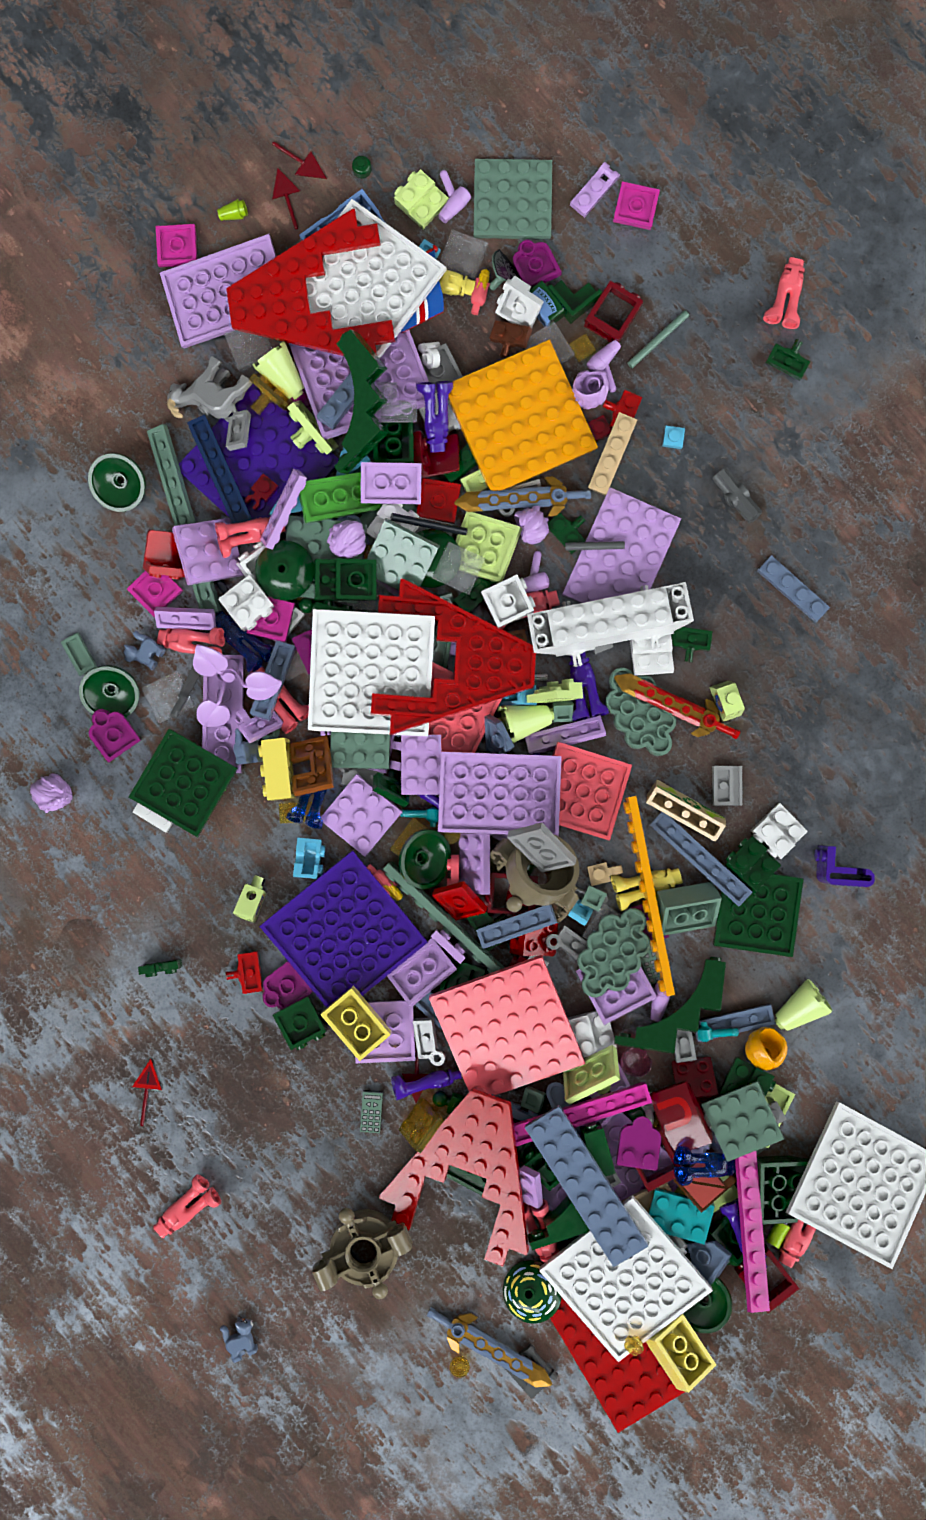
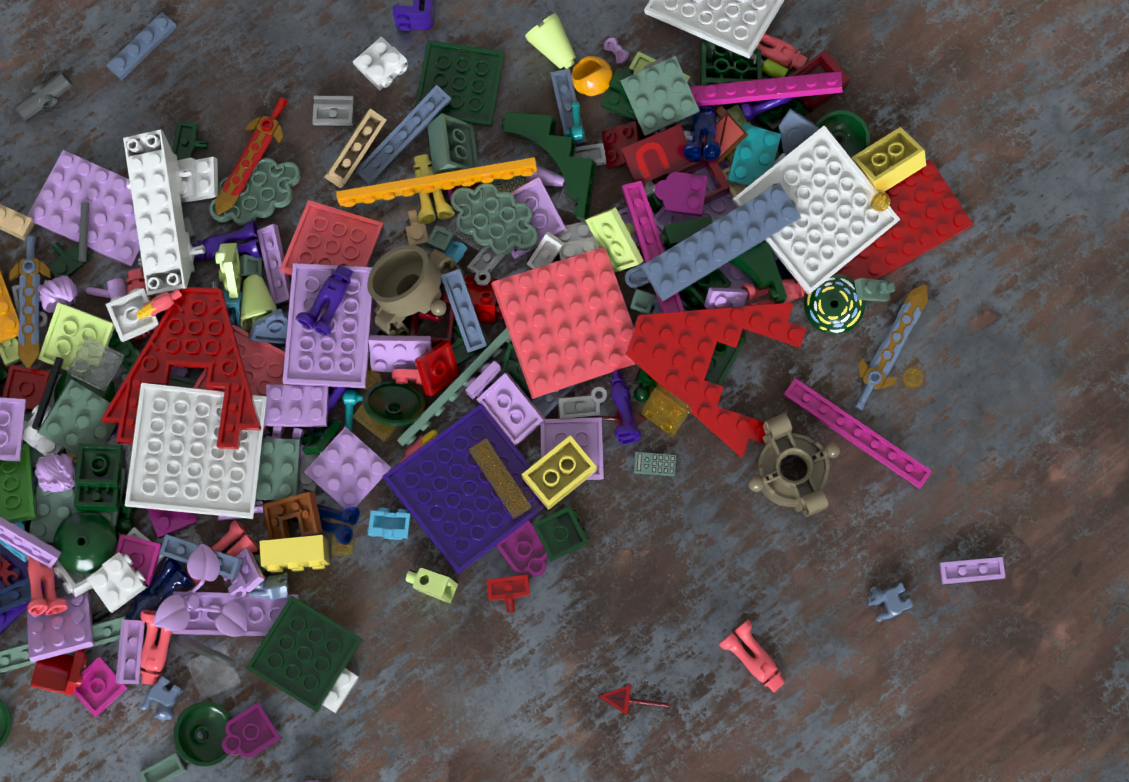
camera: 90 degrees left, 10 degrees down
dark green plate [138,959,182,977] -> none
light grey plate [507,823,577,872] -> none
clear pink hair [620,1047,653,1078] -> none
yellowish green torso [709,681,745,722] -> none
dark green plate [725,836,781,894] -> none
none -> coral piece [136,289,182,319]
none -> dark purple piece [295,265,353,336]
none -> clear yellow plate [469,438,531,519]
none -> white plate [527,232,565,269]
none -> lavender piece [604,37,629,64]
none -> dark pink plate [783,378,932,489]
none -> sand green plate [854,278,895,302]
none -> lavender plate [939,557,1006,584]

